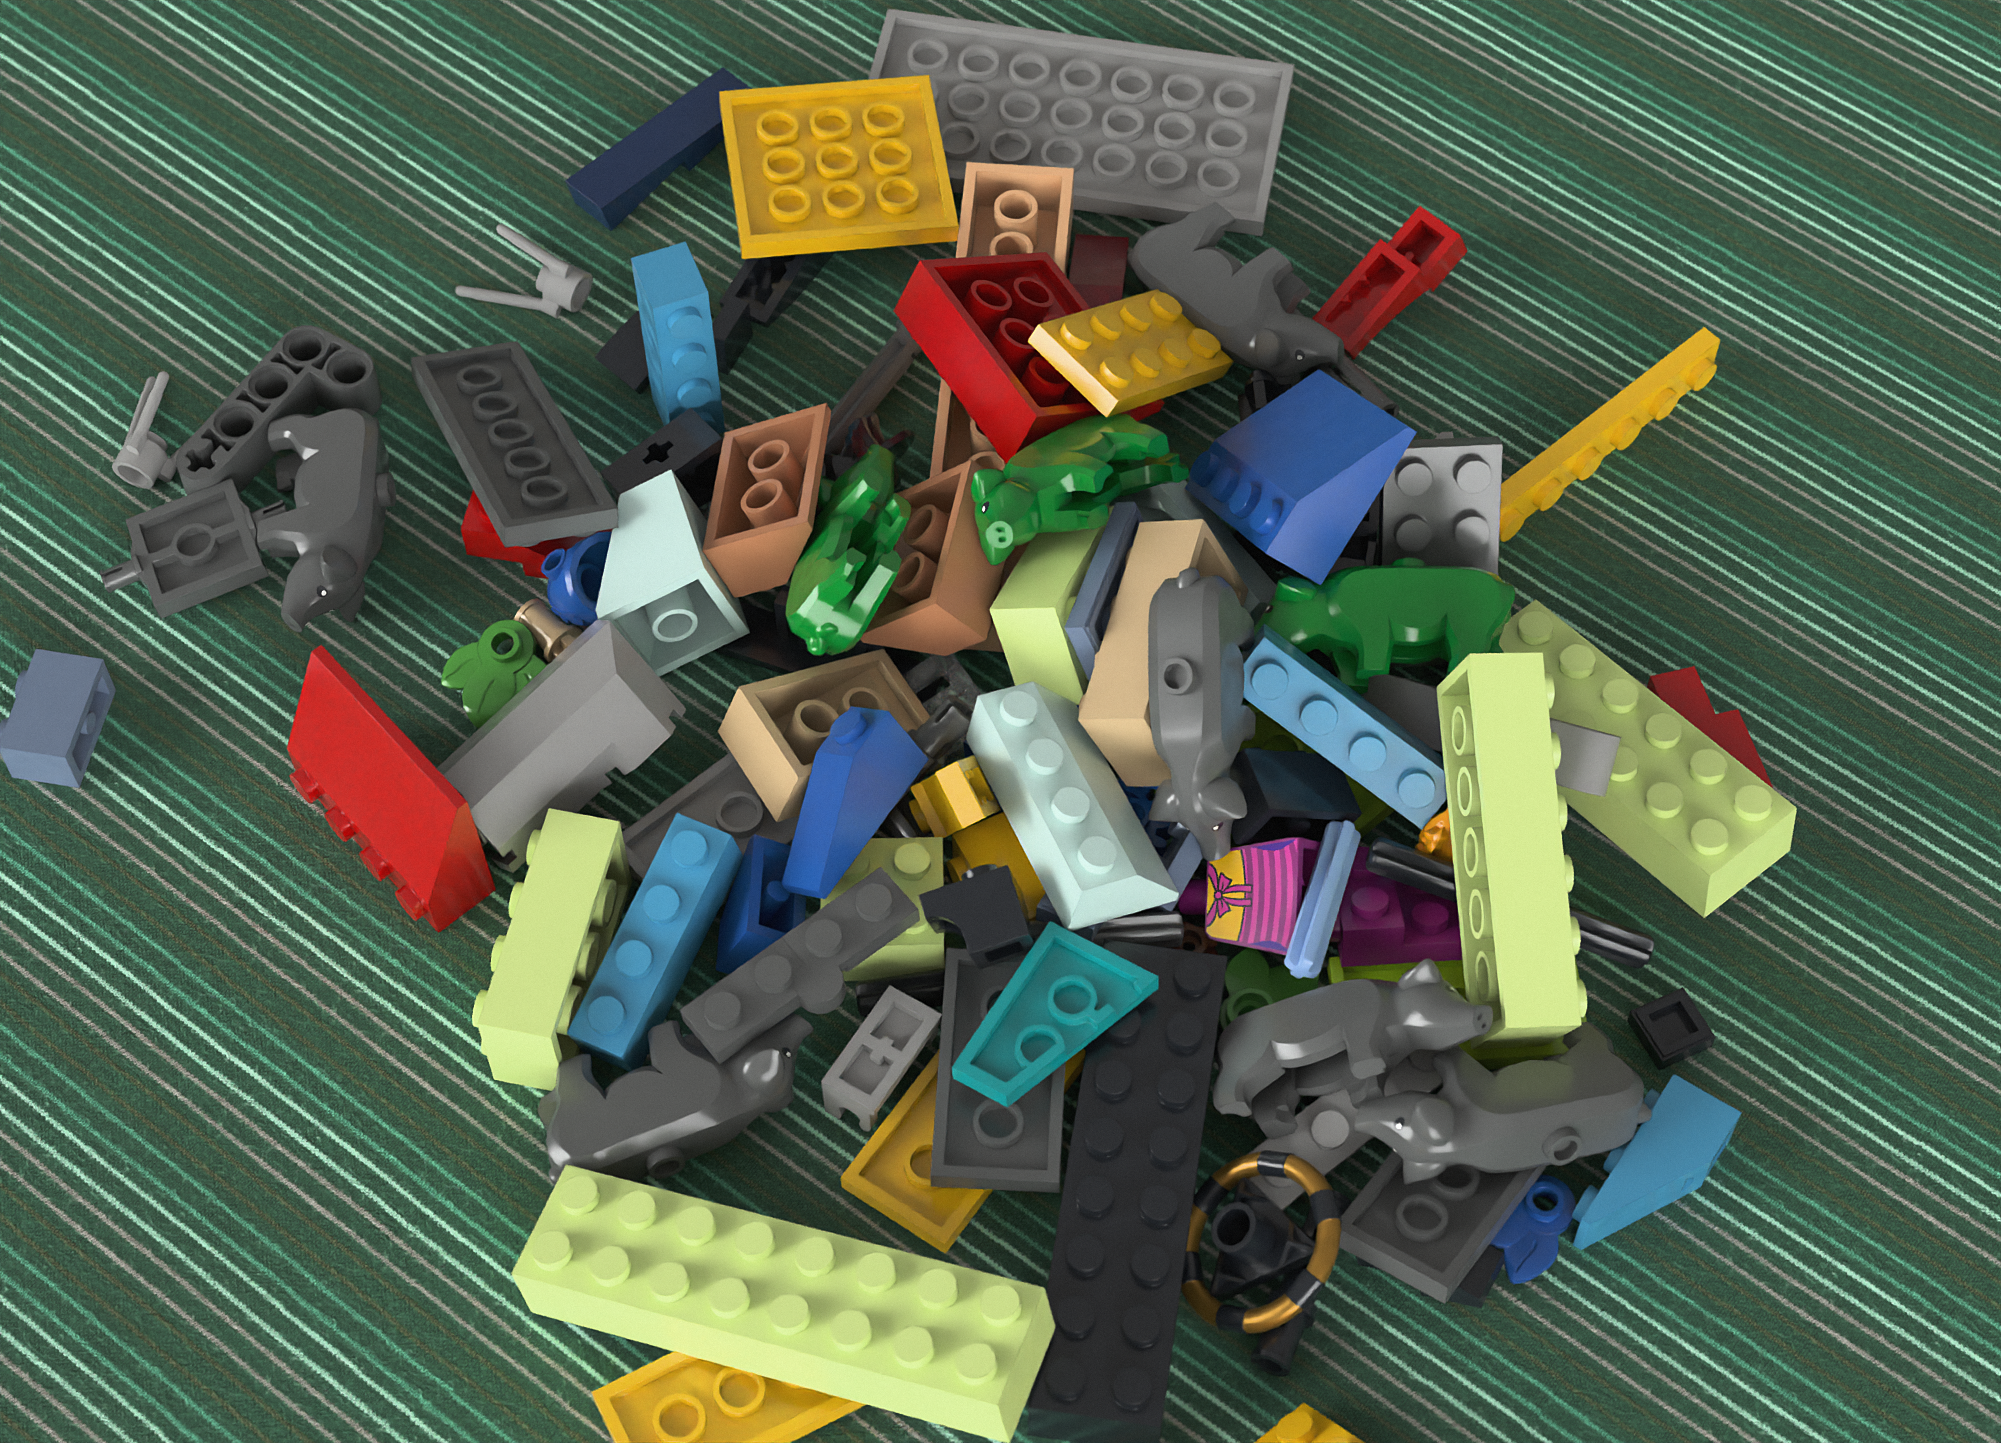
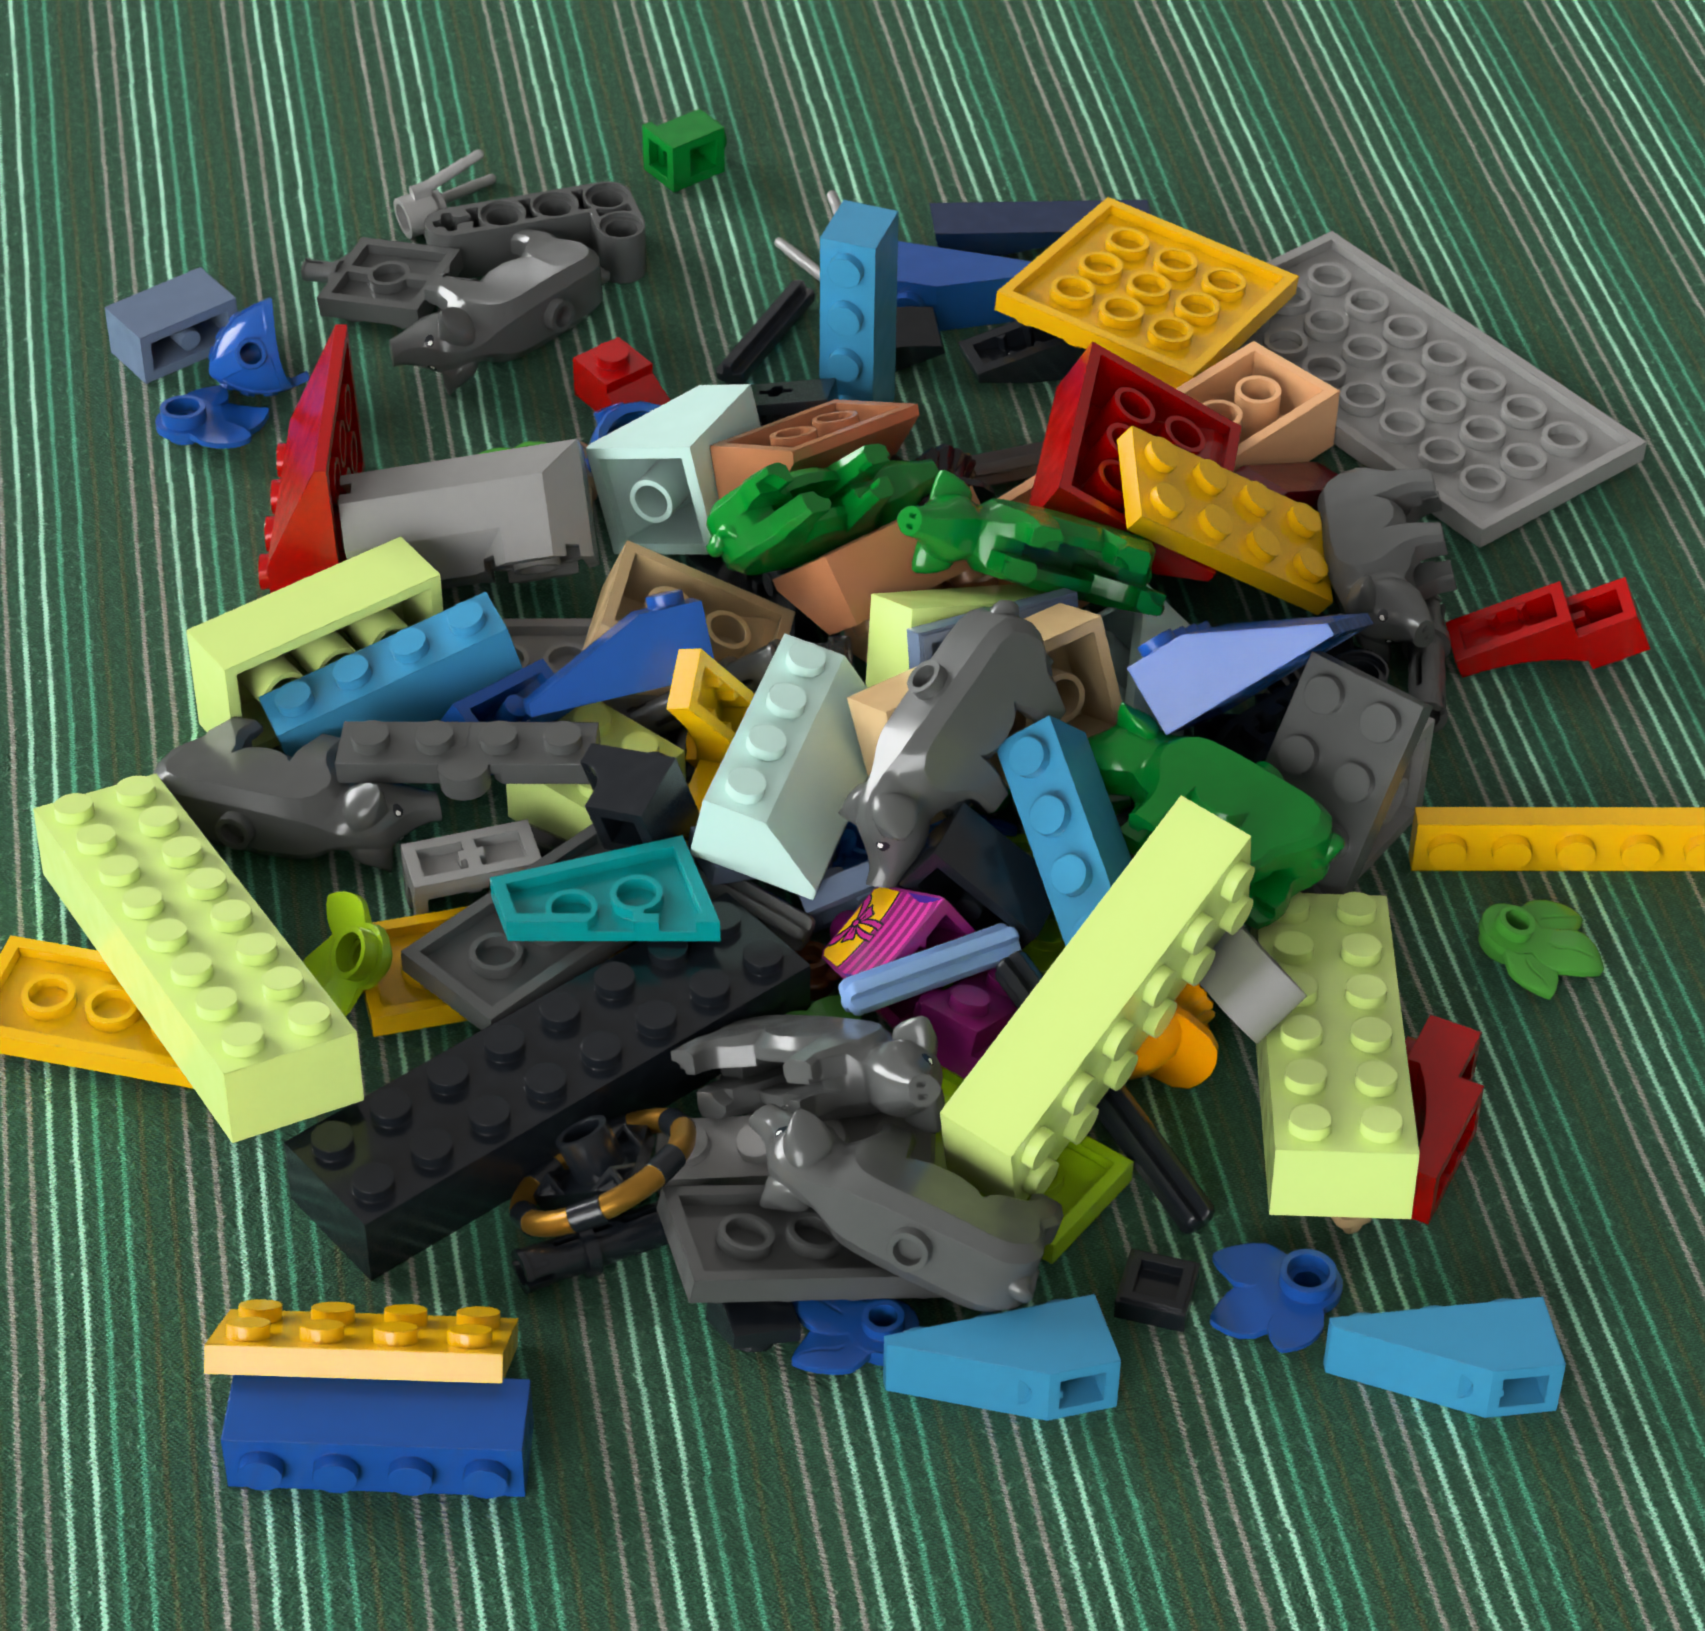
camera: 40 degrees right, 15 degrees down
dark grey plate [411,341,618,548] -> none
black tile [712,296,753,375] -> none
none -> blue plate [155,385,270,449]
none -> blue helmet [208,297,310,397]
none -> lime plate [303,891,392,1016]
none -> green brick [642,108,727,193]
none -> black axle [716,280,815,385]
none -> blue slope [897,241,1032,331]
none -> blue plate [1210,1243,1343,1353]
none -> dark azure slope [1323,1297,1566,1418]
none -> bright green plate [1478,900,1604,1000]

